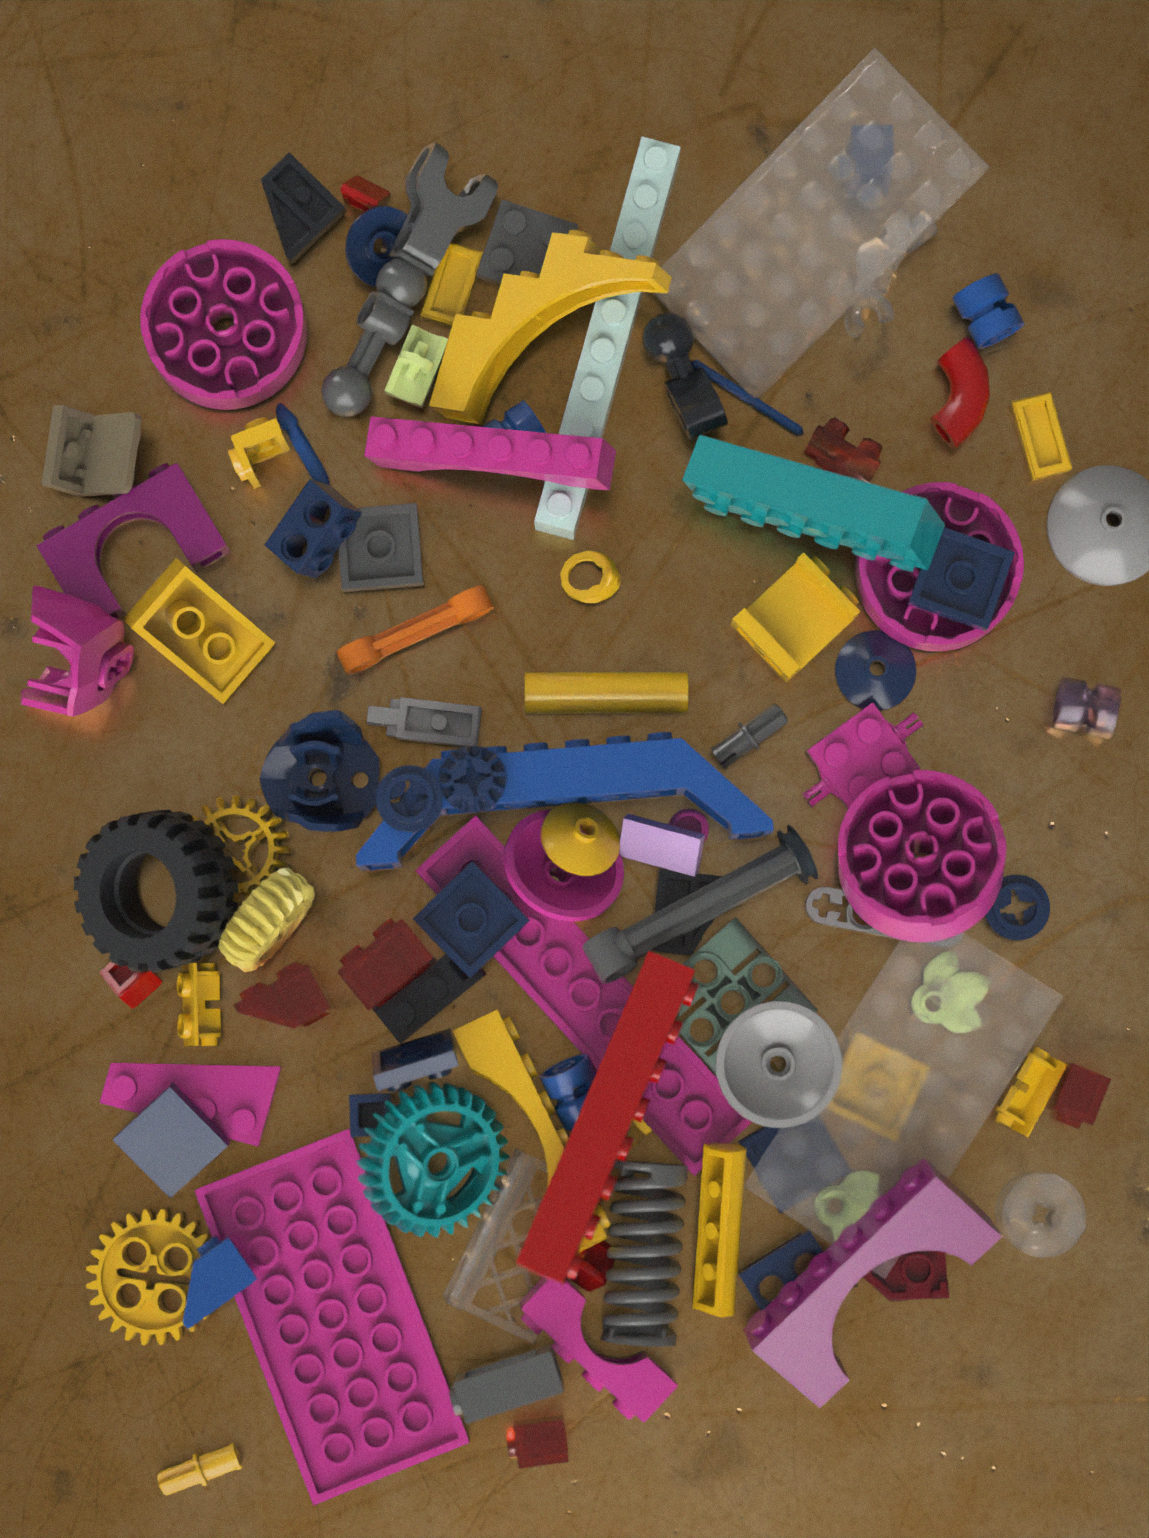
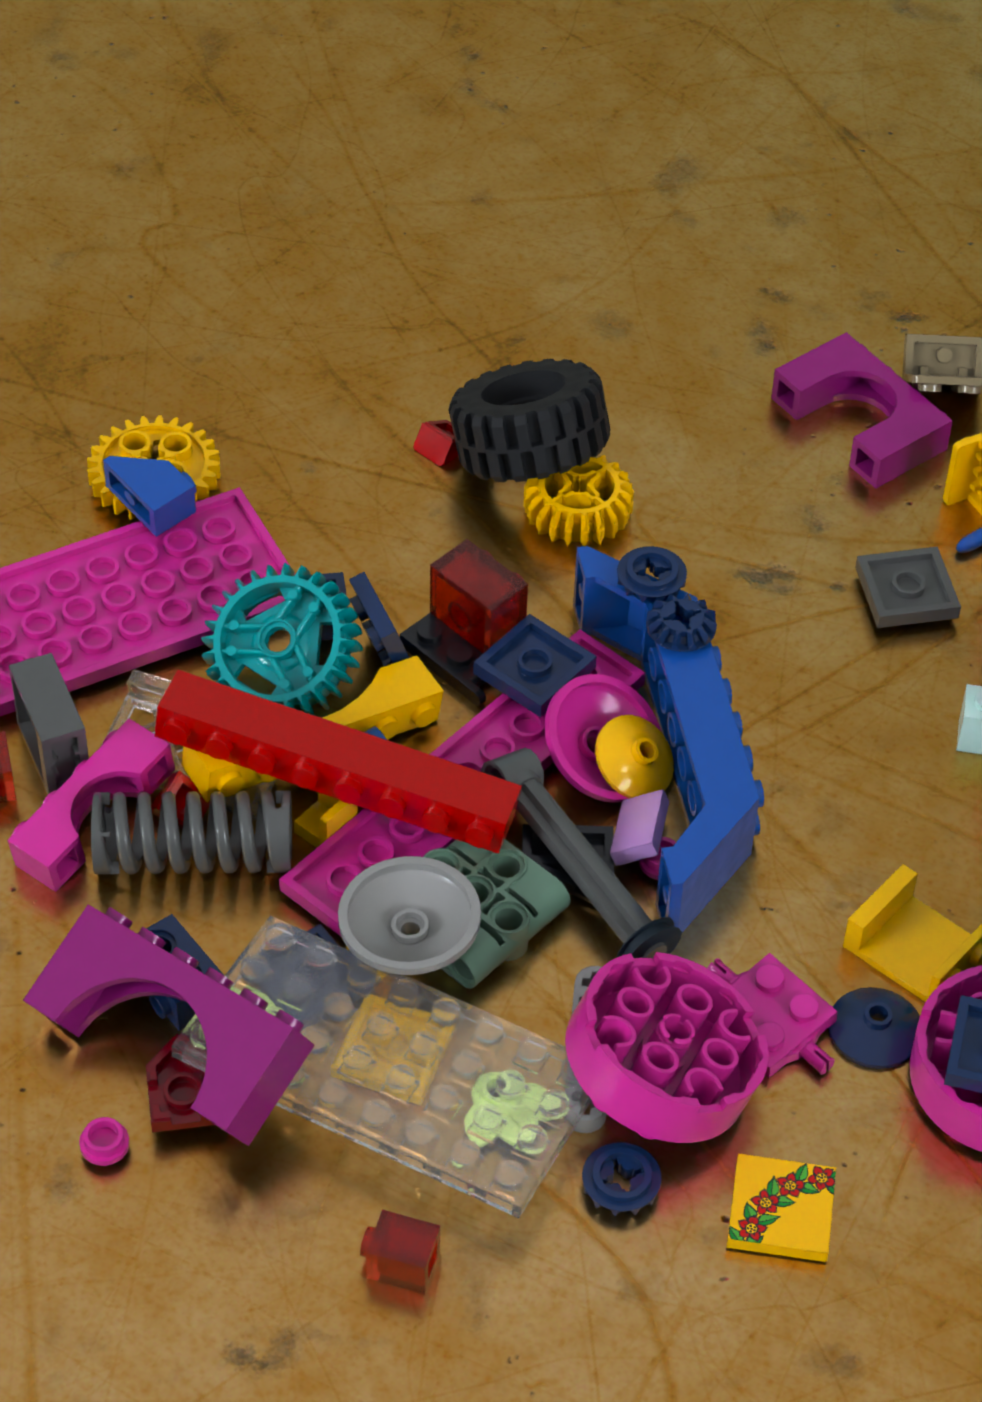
camera: 80 degrees right, 35 degrees down
dark pink piece [20,585,134,716] -> none
dark pink wing [99,1063,282,1147] -> none
tile [112,1083,231,1198] -> none
yellow slope [123,558,275,704] -> none
yellow hinge [176,963,221,1047] -> none
light yellow gear [218,868,315,972] -> none
clear red slope [233,962,338,1030] -> none
dark blue piece [260,710,380,832] -> none
dark blue brick [265,479,362,578] -> none
orange piece [336,585,494,675] -> none
light grey hinge [366,697,482,747] -> none
yellow brick [525,672,688,714] -> none
yellow piece [560,551,621,603] -> none
yellow brick [692,1143,746,1318] -> none
dark grey axle [710,704,788,769] -> none
yellow hinge [995,1046,1068,1137] -> none
clear brick [995,1172,1086,1258] -> none
wheel [1052,676,1121,739] -> none
none -> dark pink plate [79,1117,129,1166]
none -> yellow tile [726,1153,836,1262]

